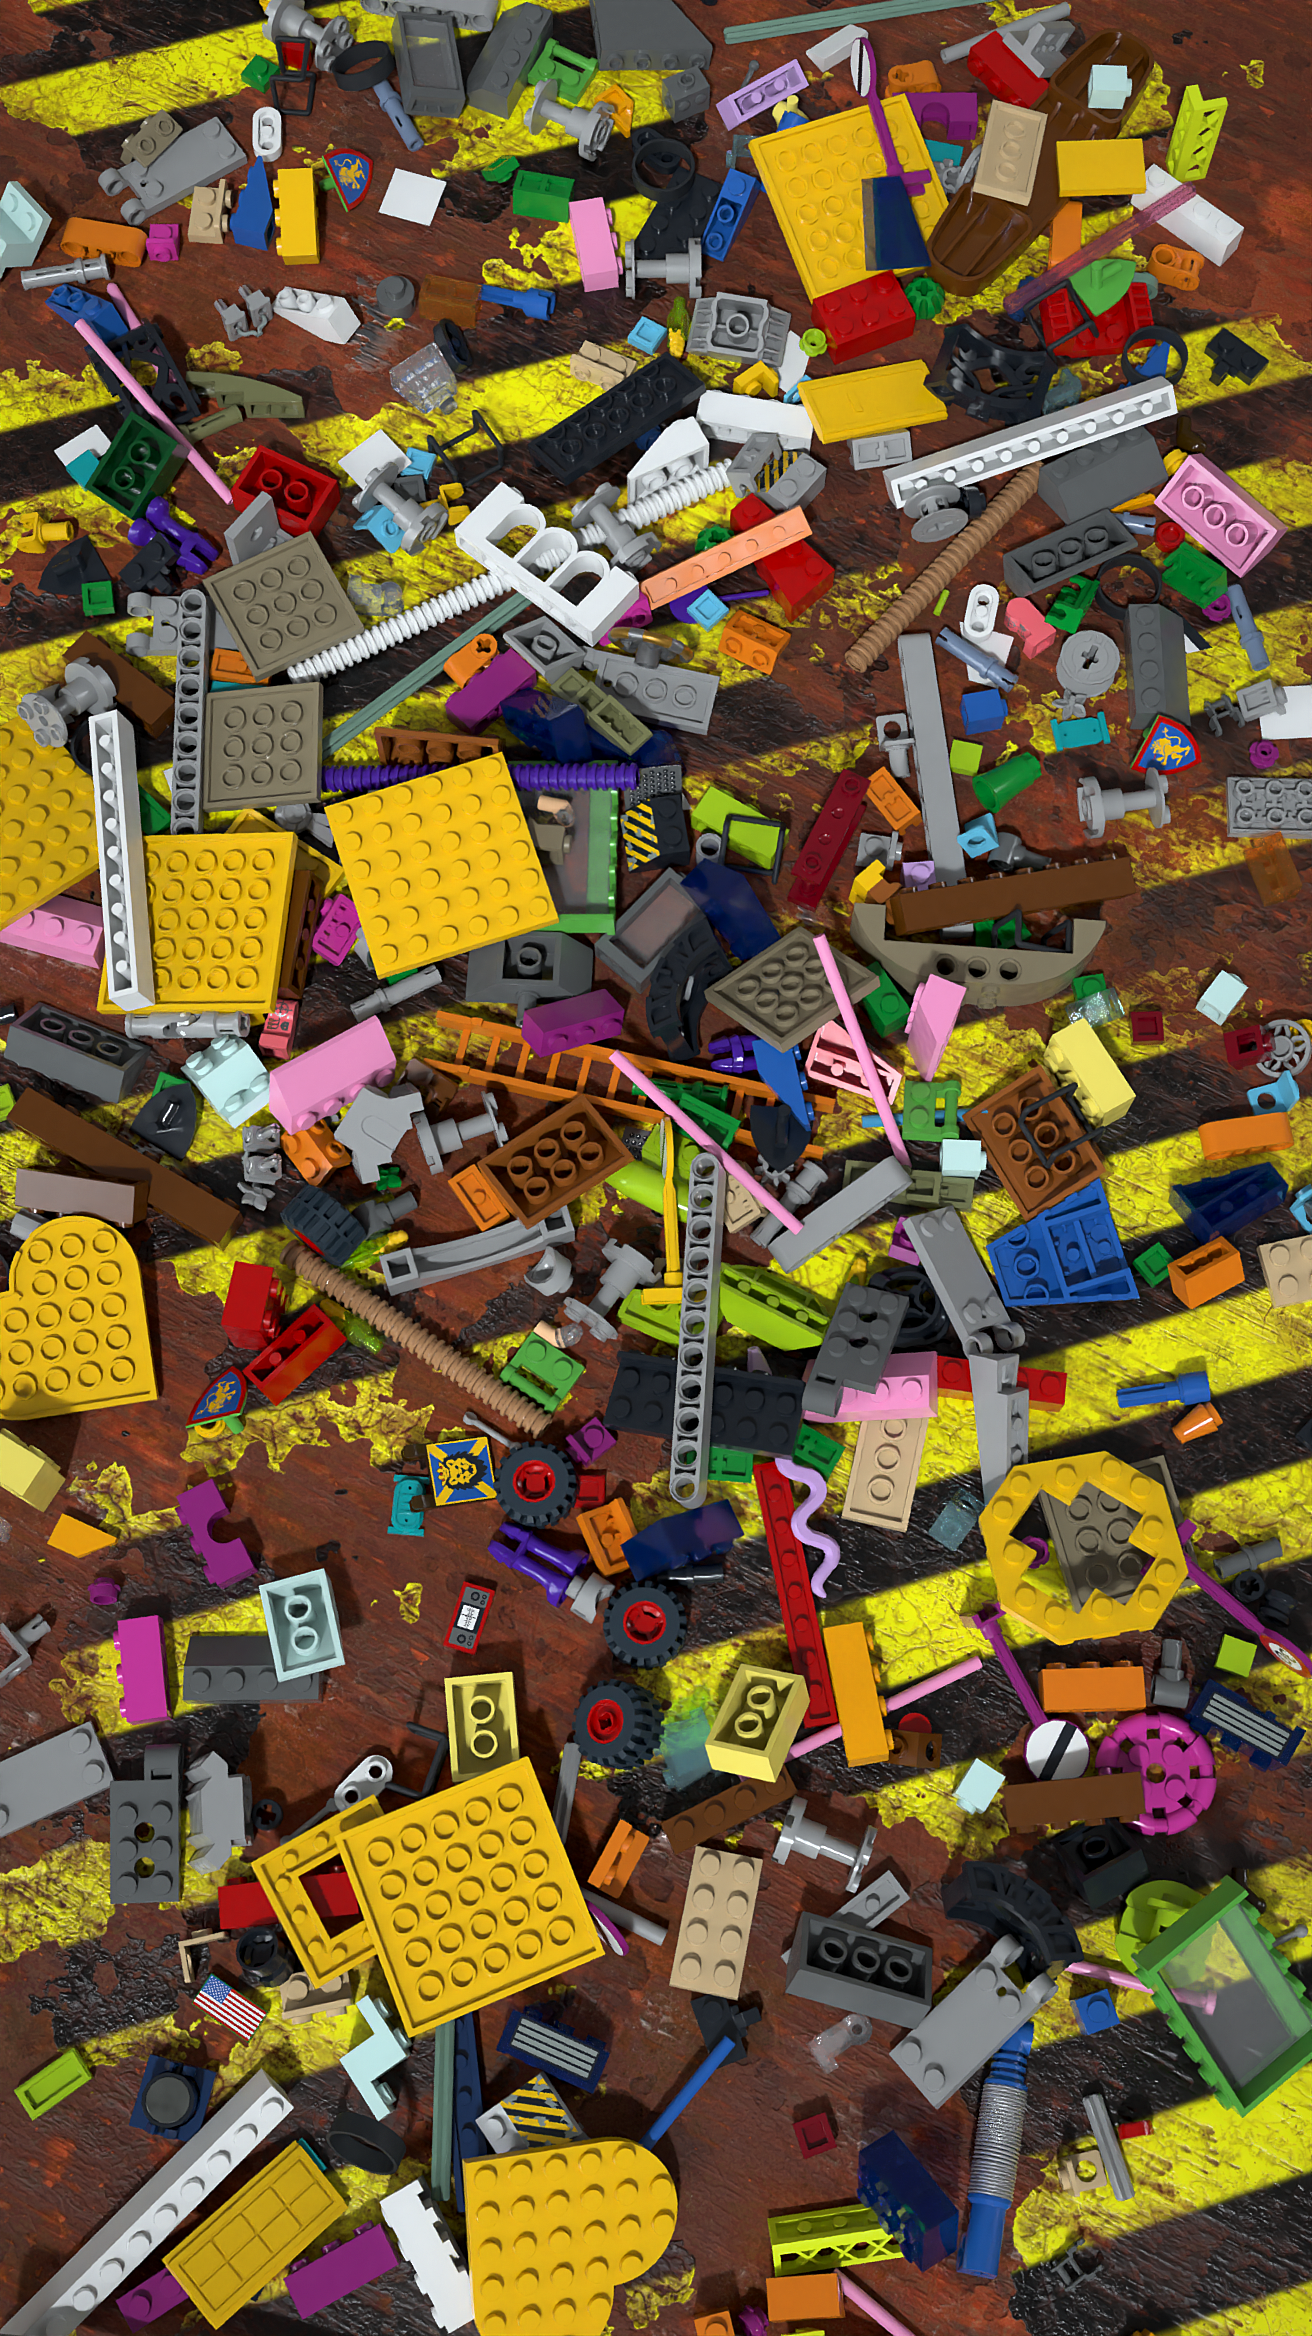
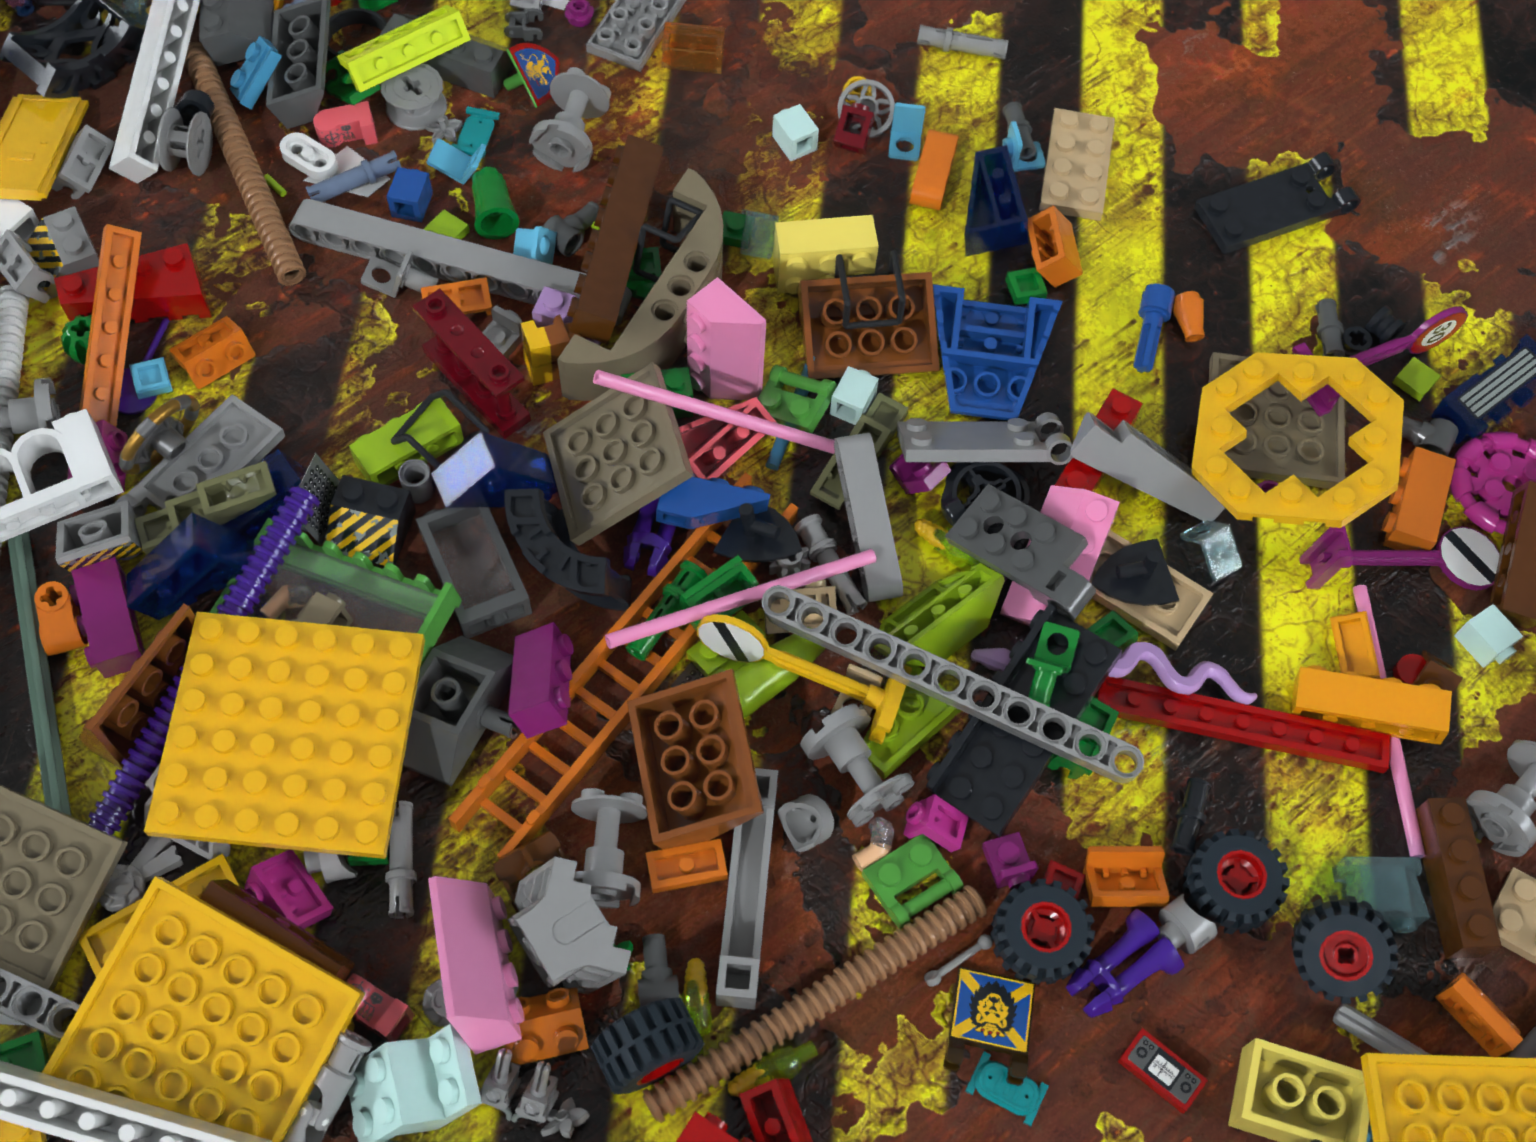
camera: 70 degrees left, 10 degrees down
clear blue wedge [620,1499,745,1582] -> none
light yellow brick [705,1663,810,1783] -> none
dark red plate [1129,1011,1165,1046] -> none
none -> dark azure plate [230,35,282,110]
none -> neon yellow fence [337,5,471,93]
none -> medium azure bracket [427,138,486,185]
none -> dark pink bracket [904,794,969,852]
none -> green bracket [1026,622,1080,707]
none -> black shield [1091,539,1179,606]
none -> light orange tile [1330,611,1381,679]

